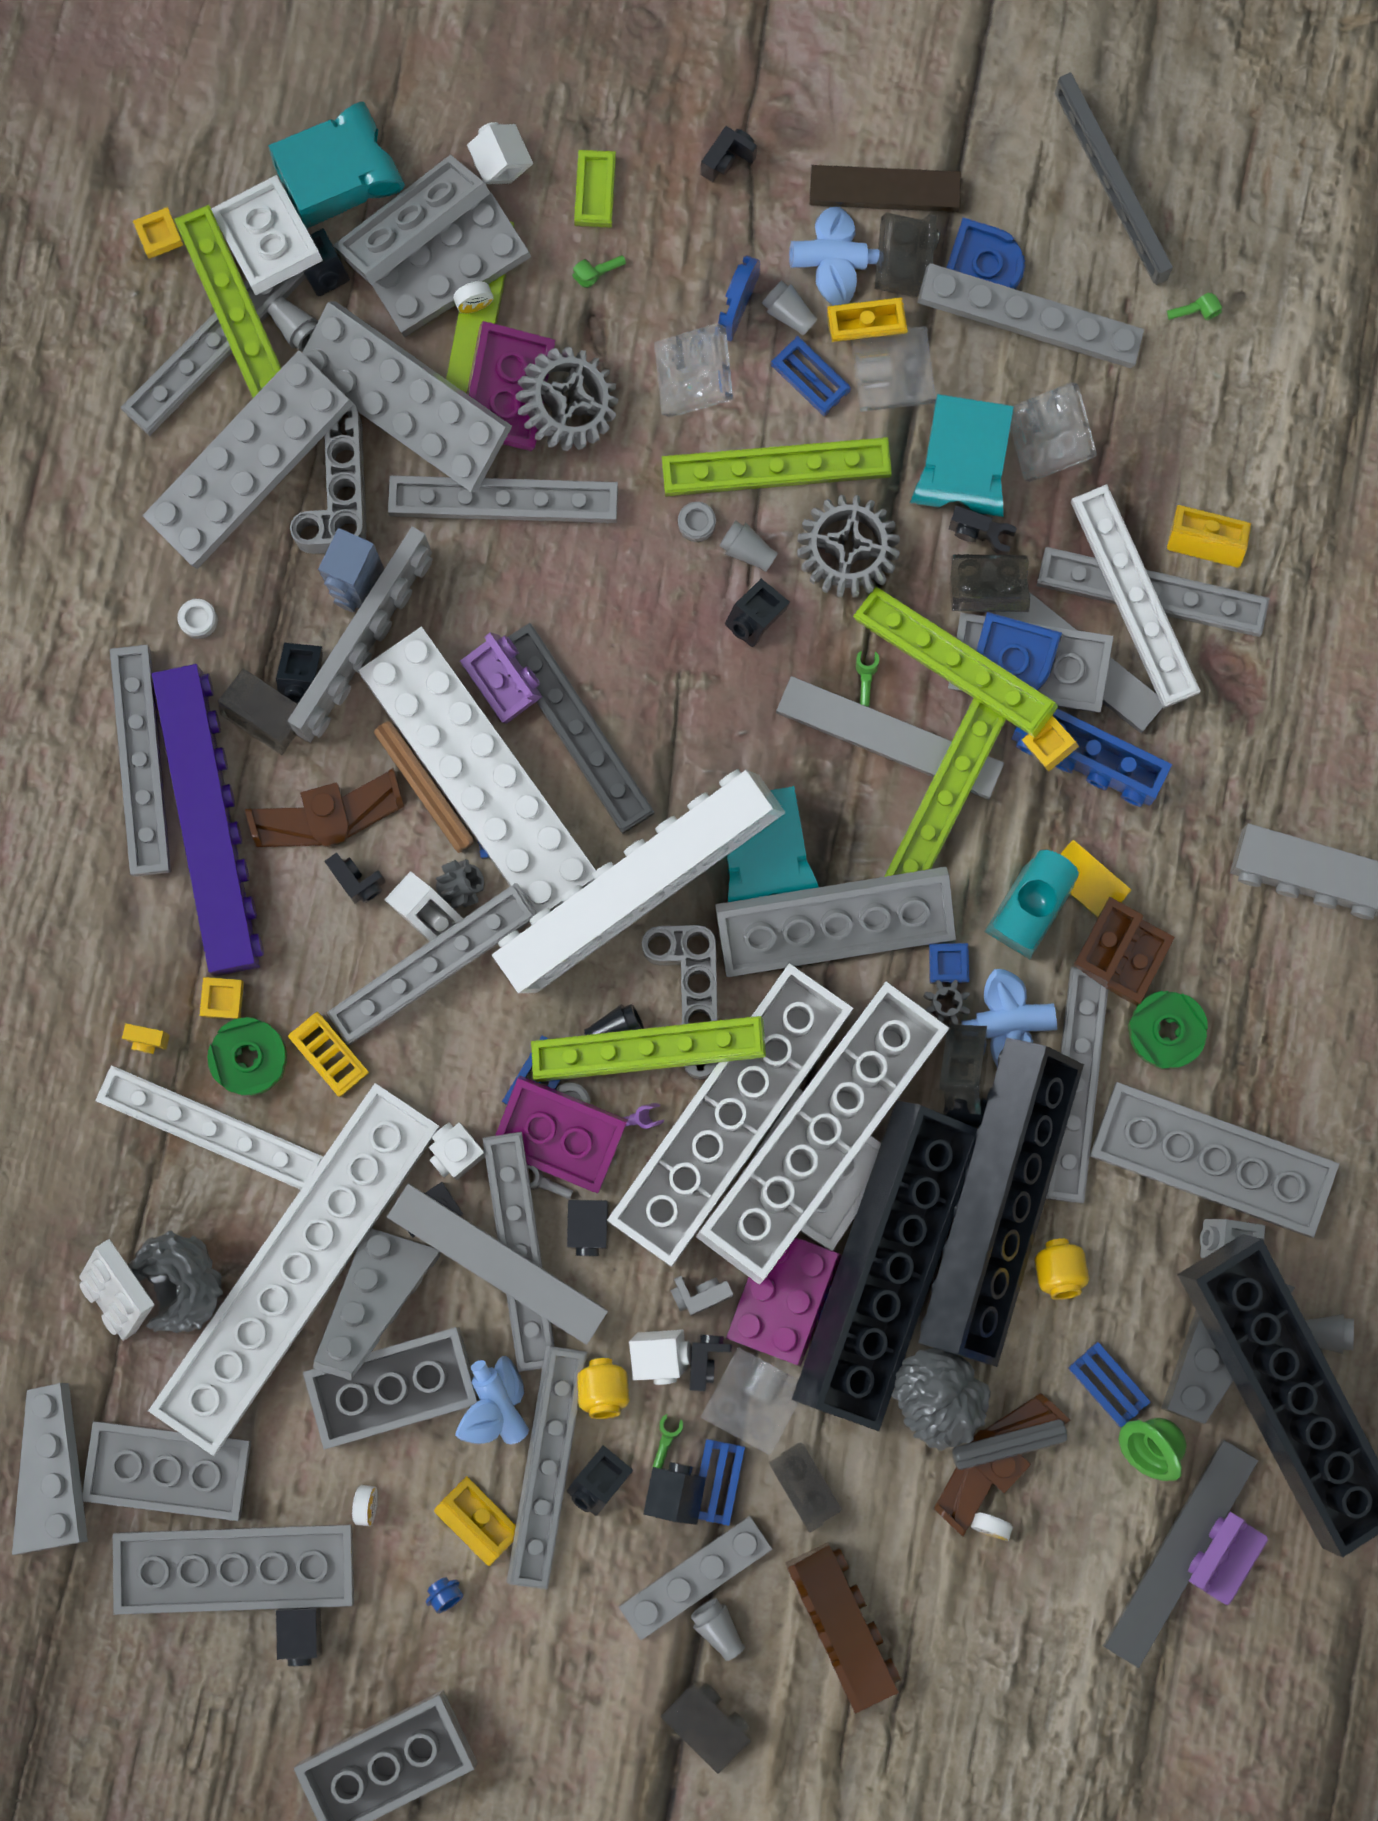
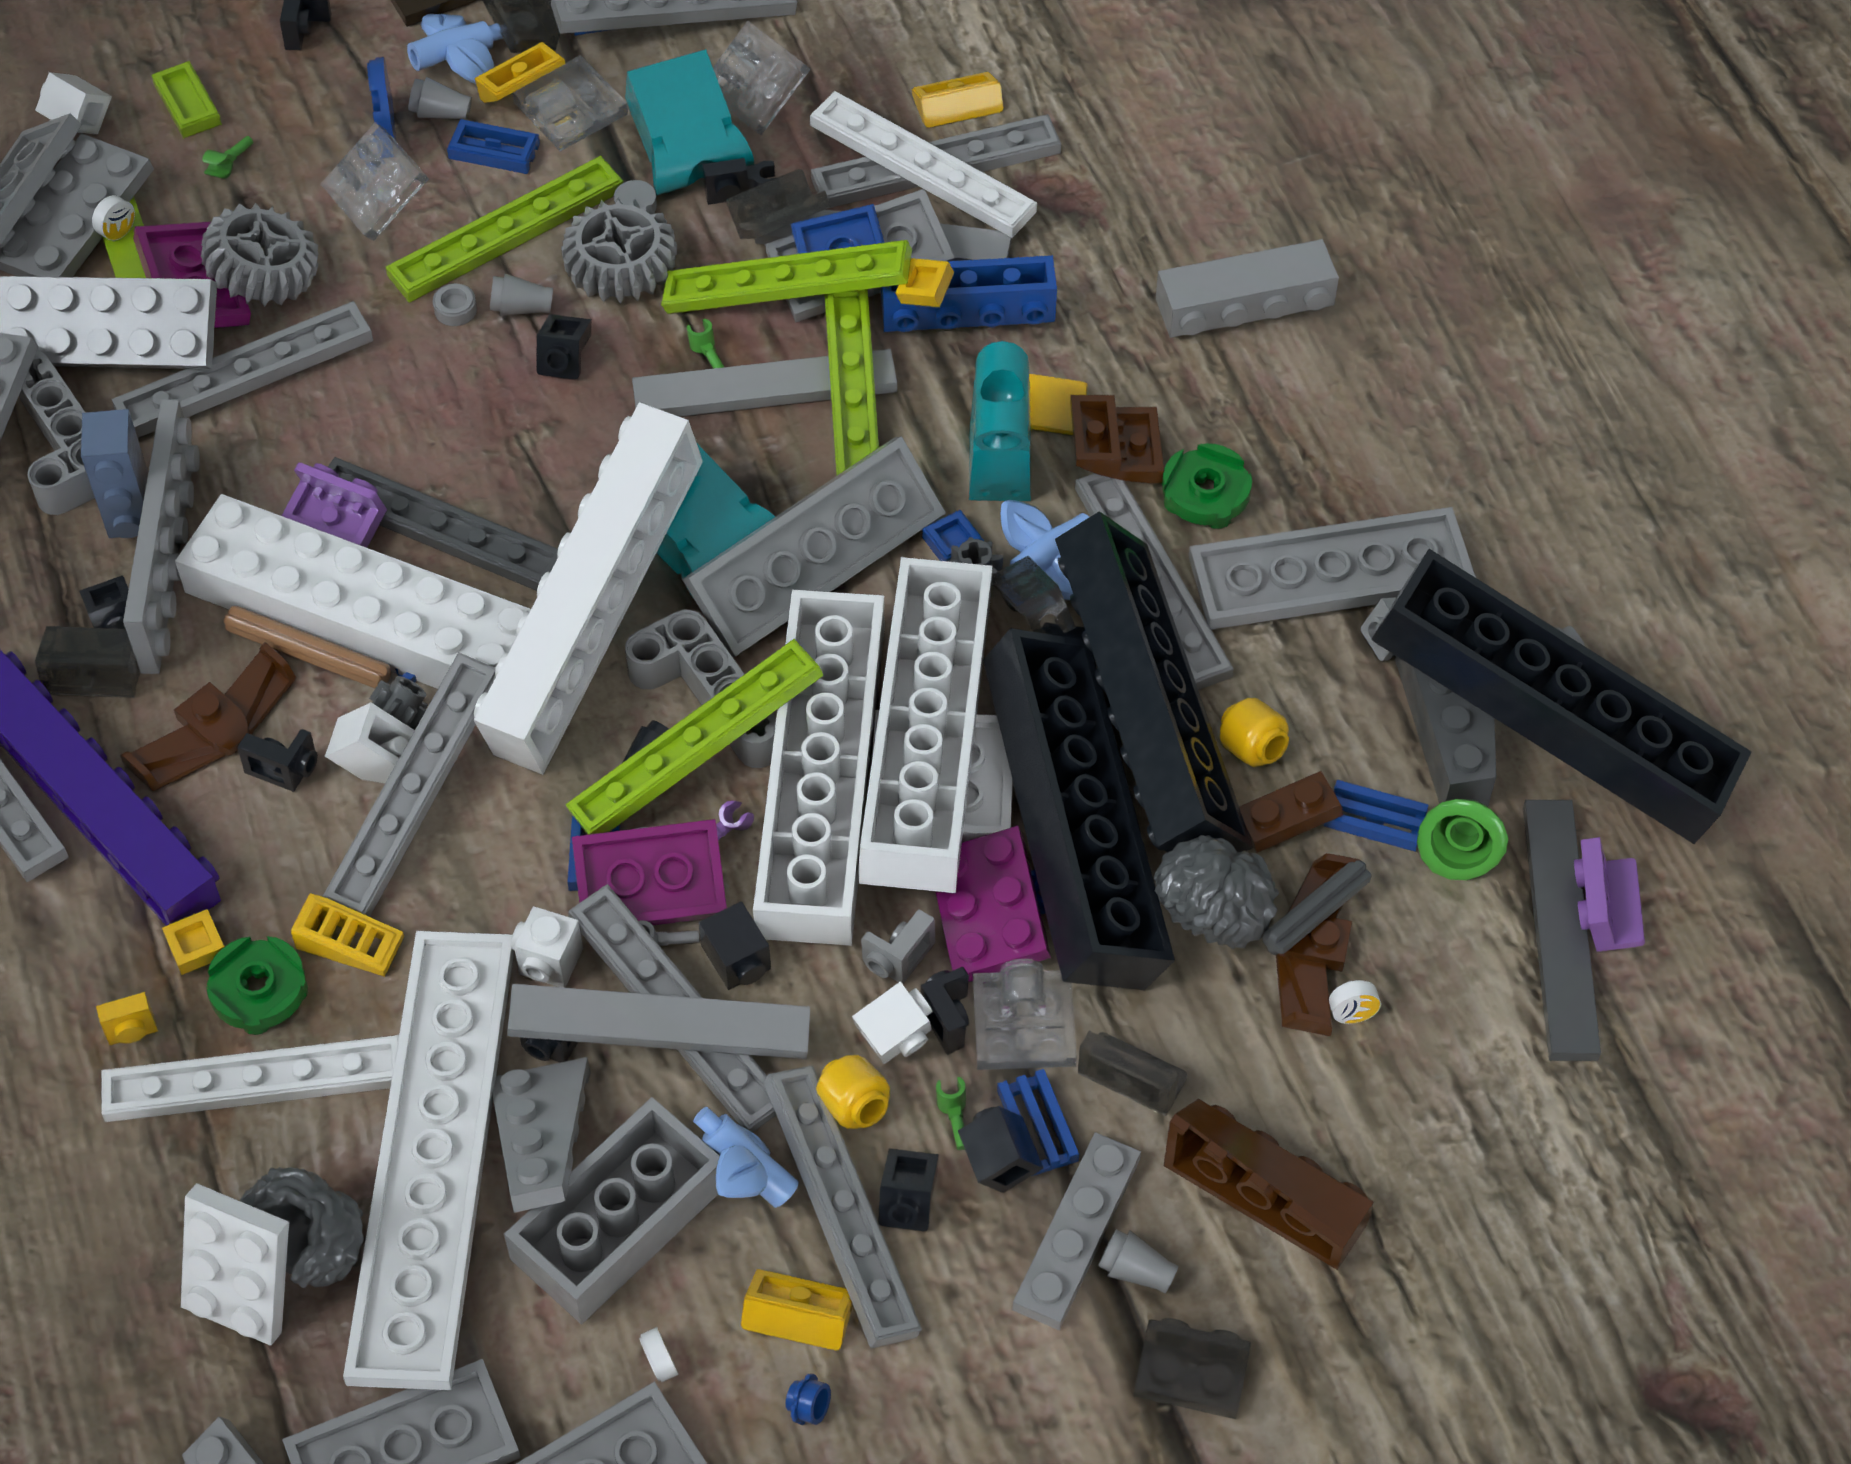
camera: 35 degrees left, 25 degrees down
none -> light grey tile [614,180,657,211]
none -> reddish brown plate [1239,771,1343,853]

